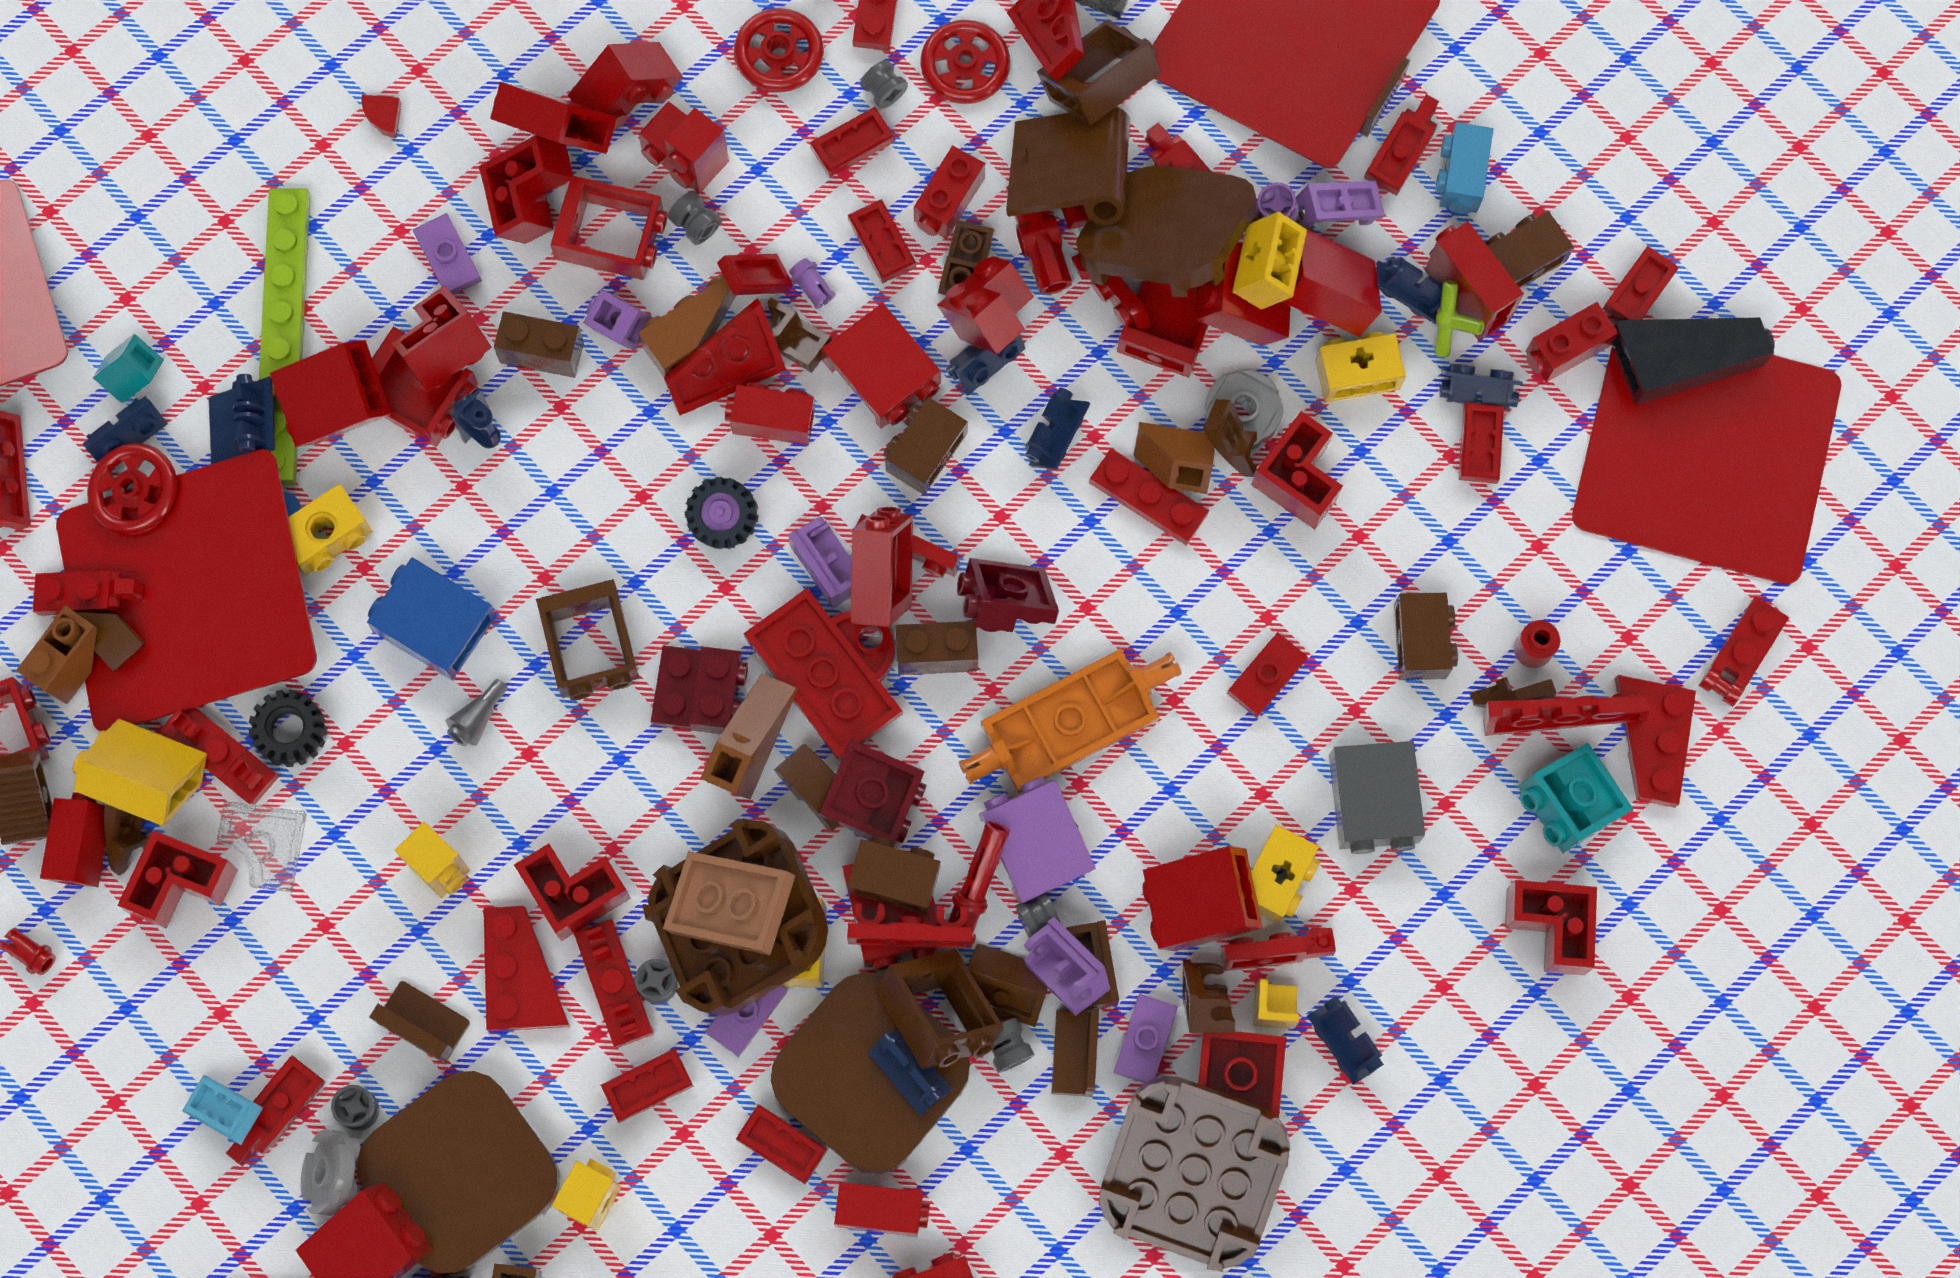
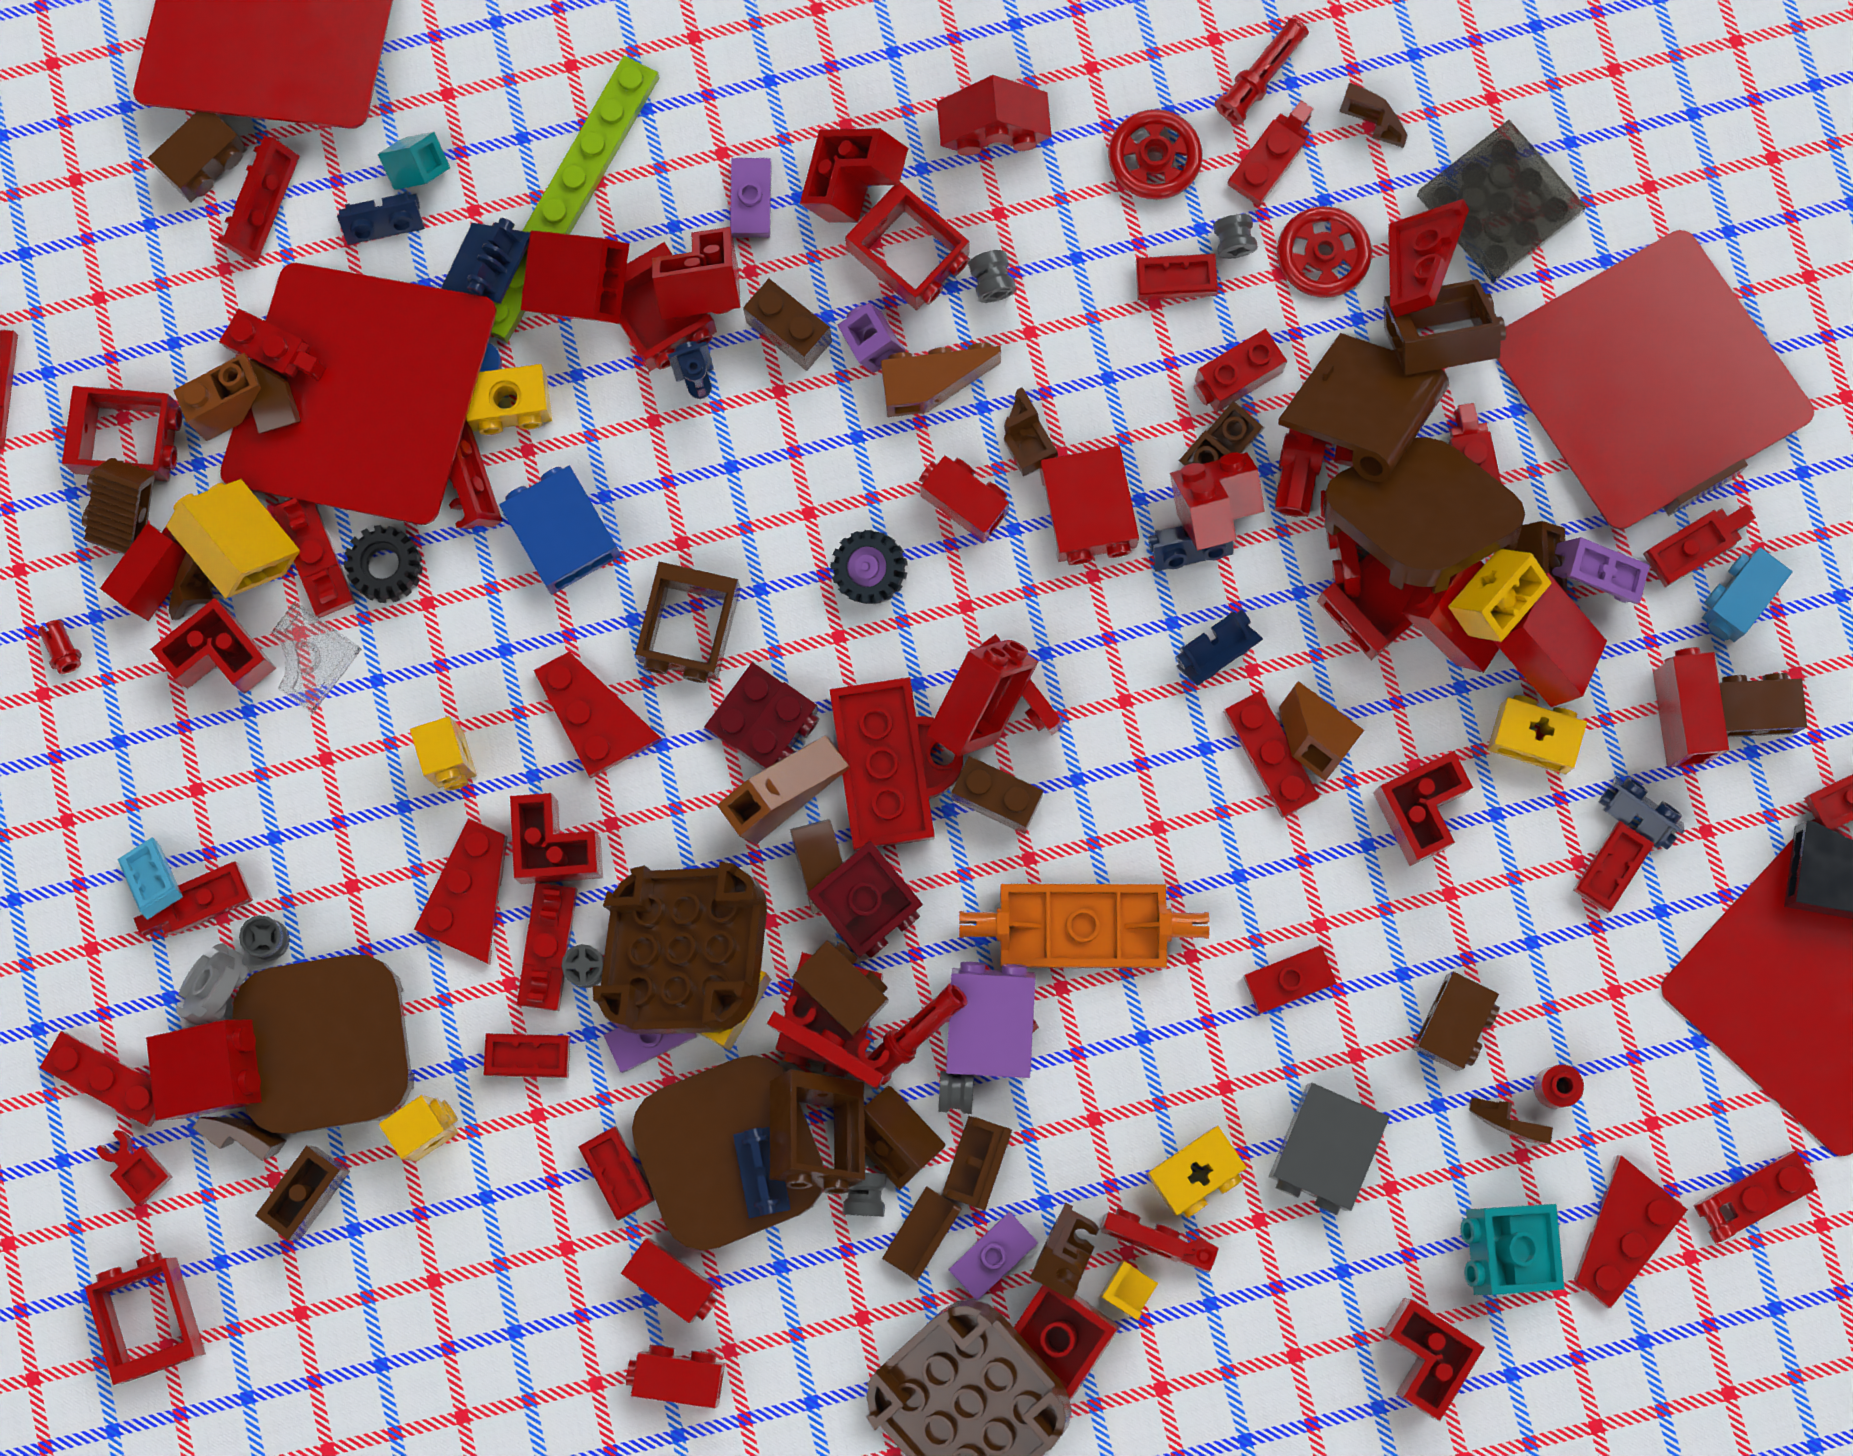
camera: 35 degrees right, 5 degrees up
red plate [87,443,178,535] -> none
red tile [361,95,402,138] -> none
reddish brown panel [369,981,470,1064] -> none
flat silver cone [445,679,508,746] -> none
red brick [490,82,617,154] -> none
red brick [638,101,729,194] -> none
red wing [663,298,786,416] -> none
nougat plate [663,851,795,955] -> none
red tile [717,254,793,296] -> none
medium lavender hinge [788,517,852,609] -> none
medium lavender pin [789,258,836,309] -> none
red plate [847,199,916,284] -> none
reddish brown brick [883,397,968,496] -> none
dark red plate [957,558,1059,632] -> none
medium lavender hinge [1024,917,1110,1016] -> none
red brick [1142,846,1263,951] -> none
reddish brown slope [1203,399,1257,477] -> none
light grey plate [1205,370,1283,450] -> none
medium lavender wheel [1257,182,1299,222] -> none
dark blue hinge [1307,996,1384,1085] -> none
dark blue hinge [1376,257,1443,325] -> none
lime piece [1435,281,1484,358] -> none
red wing [1483,692,1650,736] -> none
red brick [1525,302,1618,383] -> none
none -> red plate [449,417,503,529]
none -> red wing [533,652,663,778]

